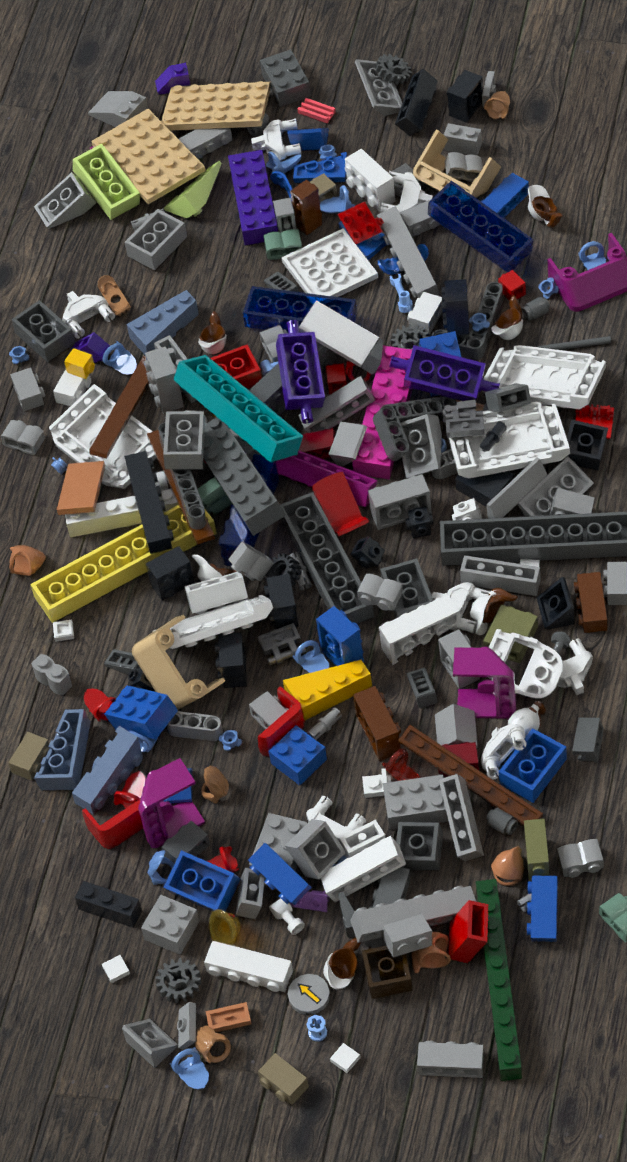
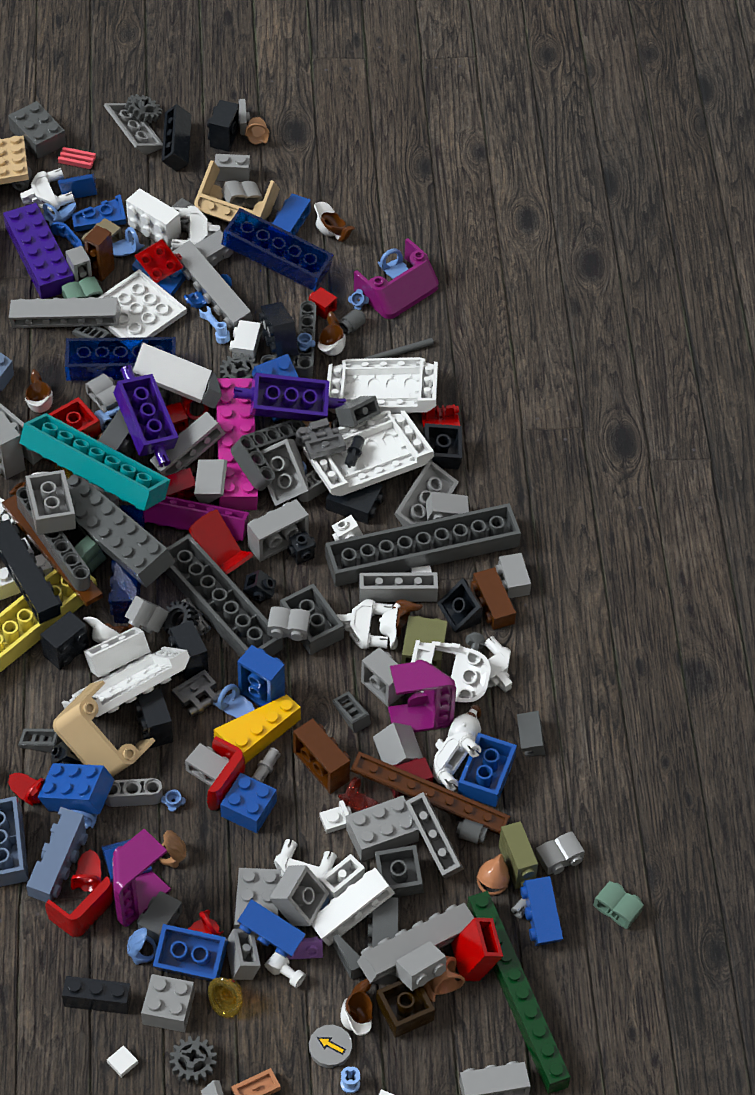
camera: 25 degrees left, 0 degrees up
white brick [204,941,293,992] -> none
medium blue plate [319,145,337,160] -> none
white wedge [379,594,460,665] -> none
light grey slope [487,457,547,519] -> none
none -> light grey brick [9,297,121,328]

